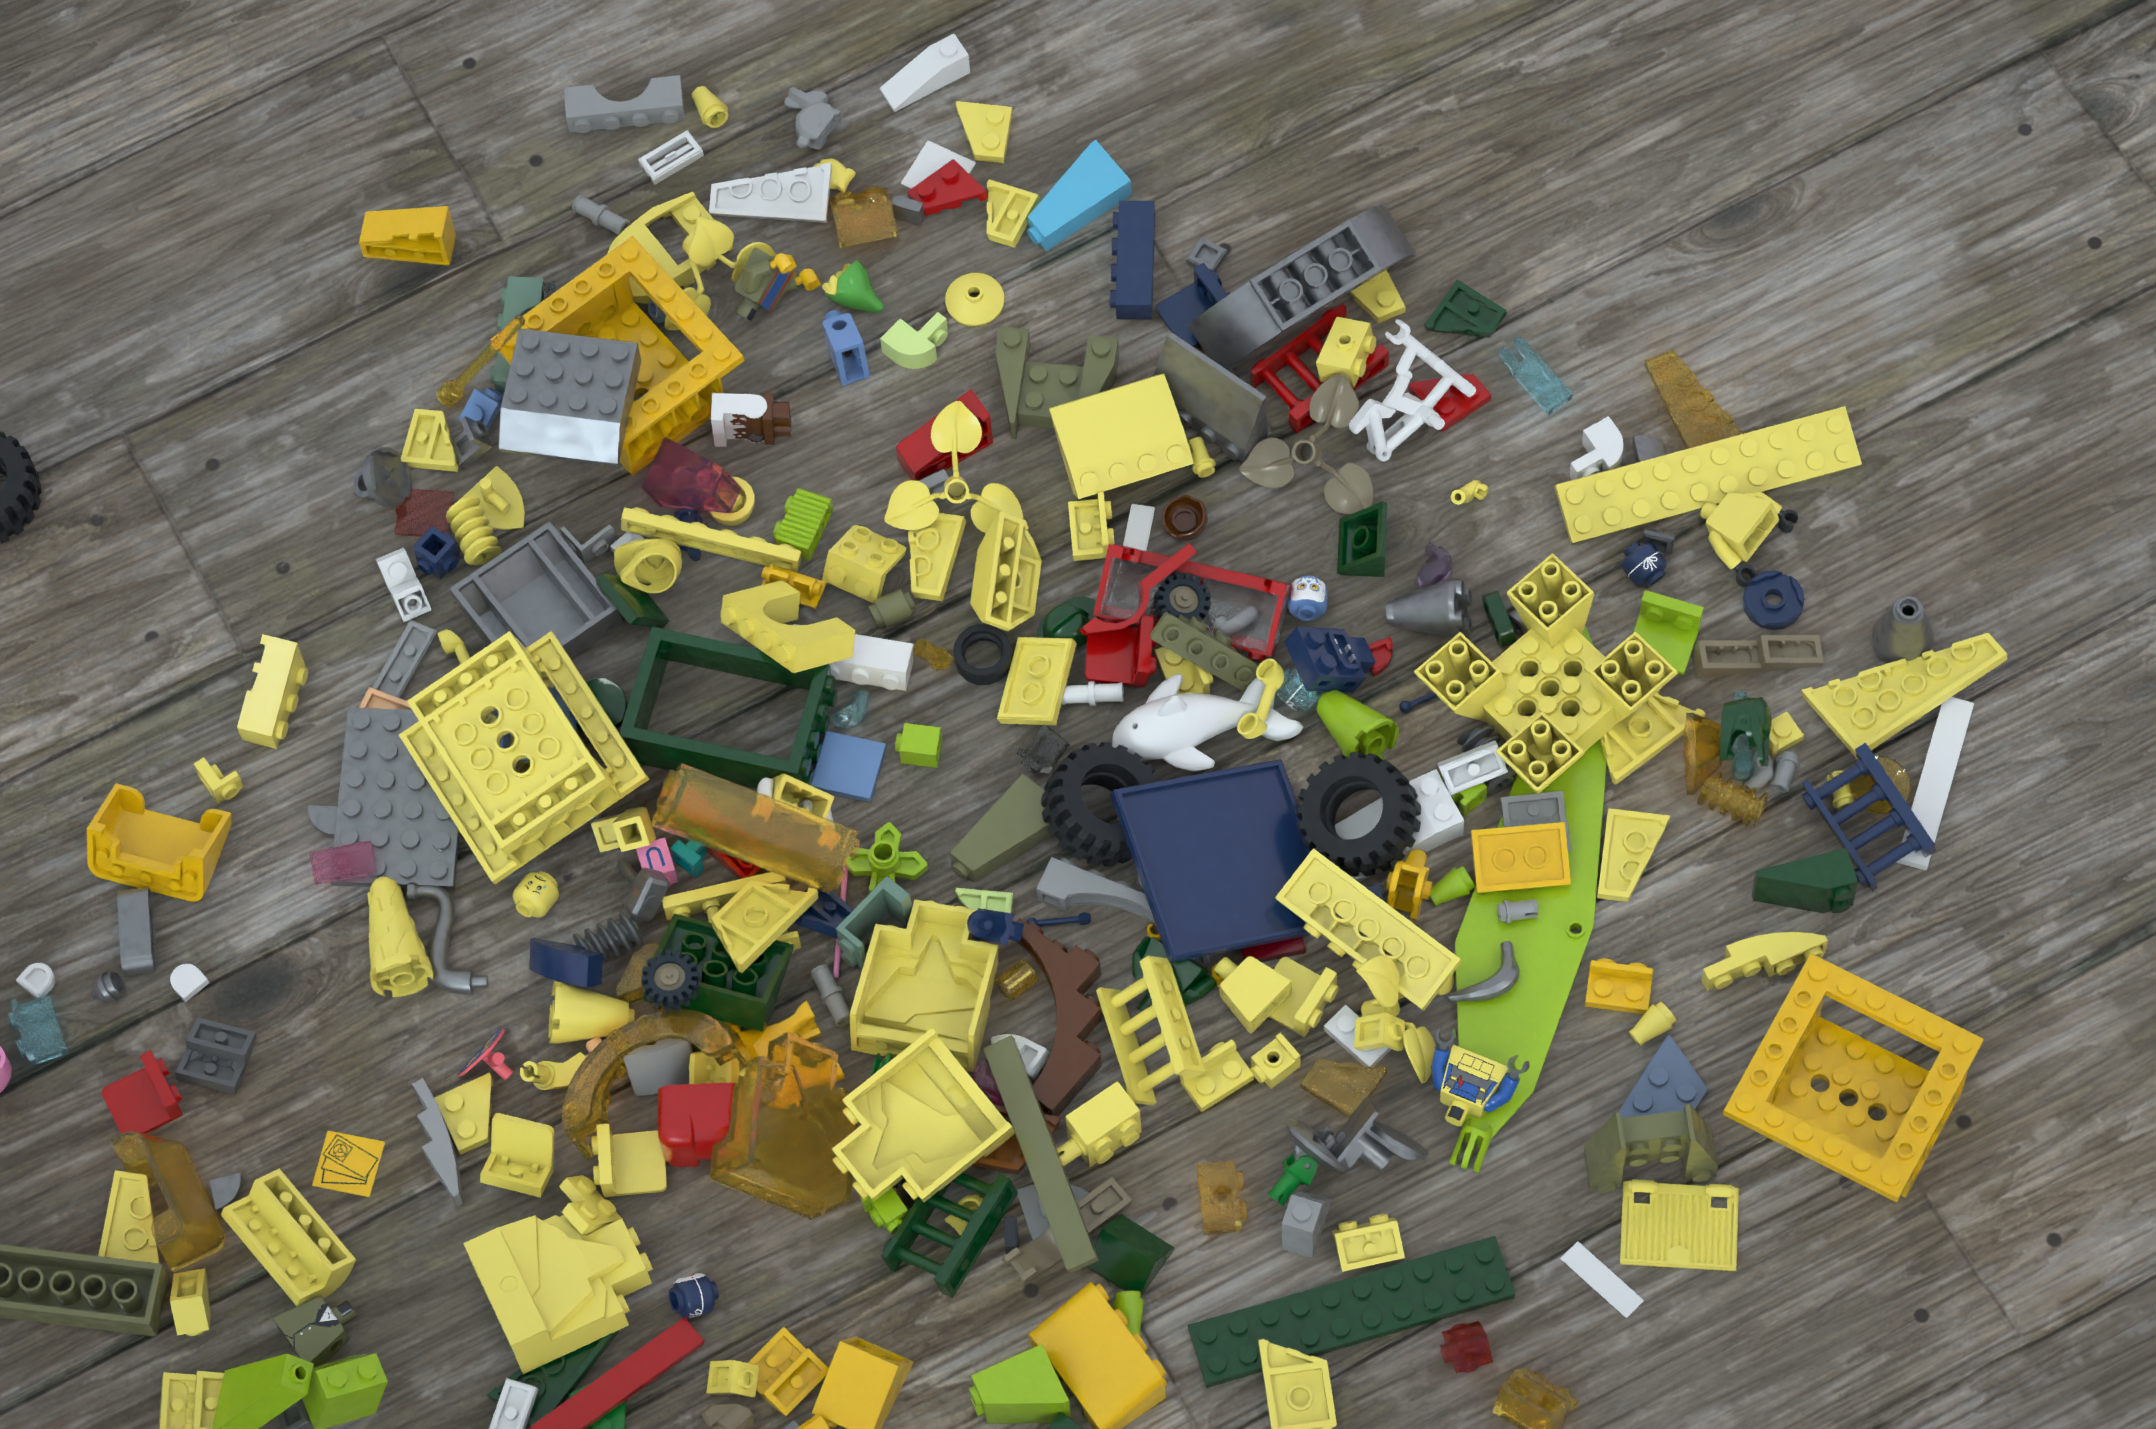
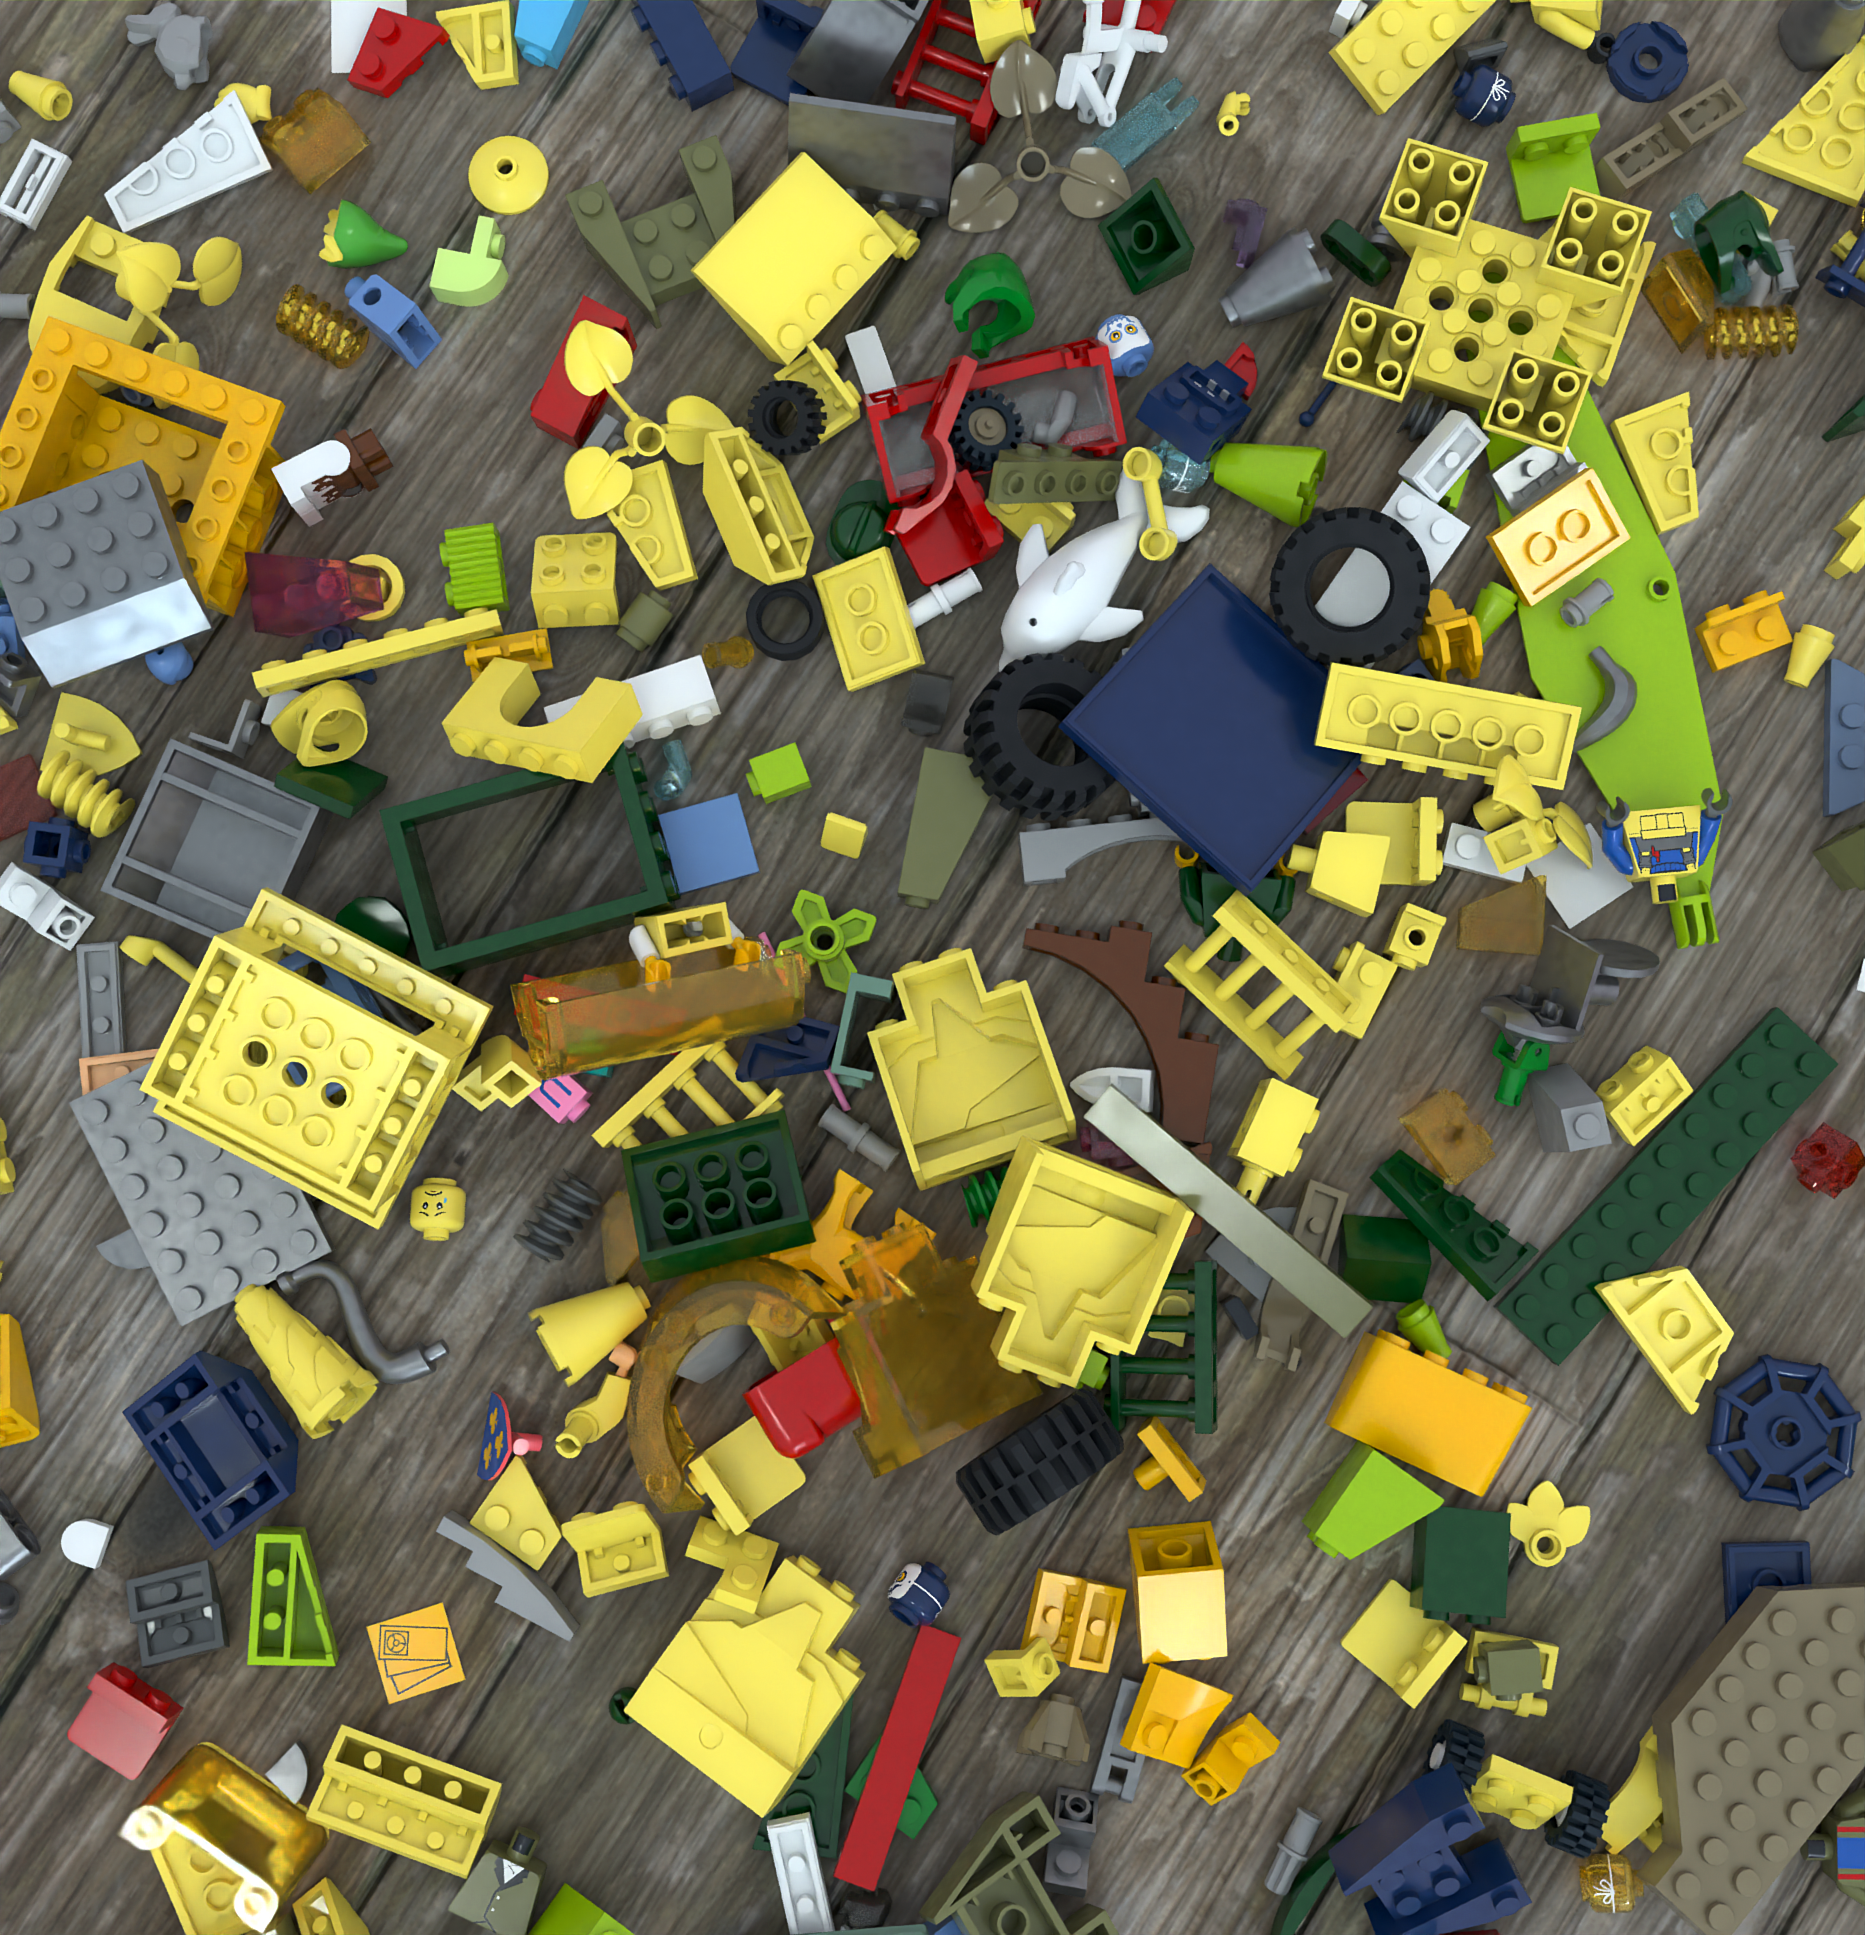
camera: 35 degrees left, 20 degrees up
clear pink plate [310,840,377,885] -> none
dark blue slope [529,938,603,988] -> none
flat silver piece [617,860,669,921] -> none
black wheel [641,949,700,1012] -> none
light yellow wing [711,880,818,973] -> none
olive torso [734,247,820,321] -> none
flat silver tile [892,195,925,226] -> none
yellowish green tile [955,888,1013,914] -> none
dark blue hips [967,908,1024,945] -> none
clear yellow piece [995,959,1039,1002] -> none
dark blue hinge [1026,912,1091,926] -> none
reddish brown hair [1161,495,1208,541] -> none
none -> dark blue slope [122,1350,299,1551]
none -> medium blue piece [145,642,193,685]
none -> lime wedge [247,1526,340,1666]
none -> clear yellow piece [276,284,370,369]
none -> dark green hinge [609,1687,637,1724]
none -> black tyre [748,380,827,456]
none -> light yellow slope [821,812,868,859]
none -> green piece [945,252,1035,359]
none -> black tyre [956,1388,1124,1535]
none -> clear light blue hinge [1091,77,1199,172]
none -> yellow tile [1133,1417,1207,1502]
none -> dark green wing [1369,1149,1539,1302]
none -> white sticker [1526,823,1633,929]

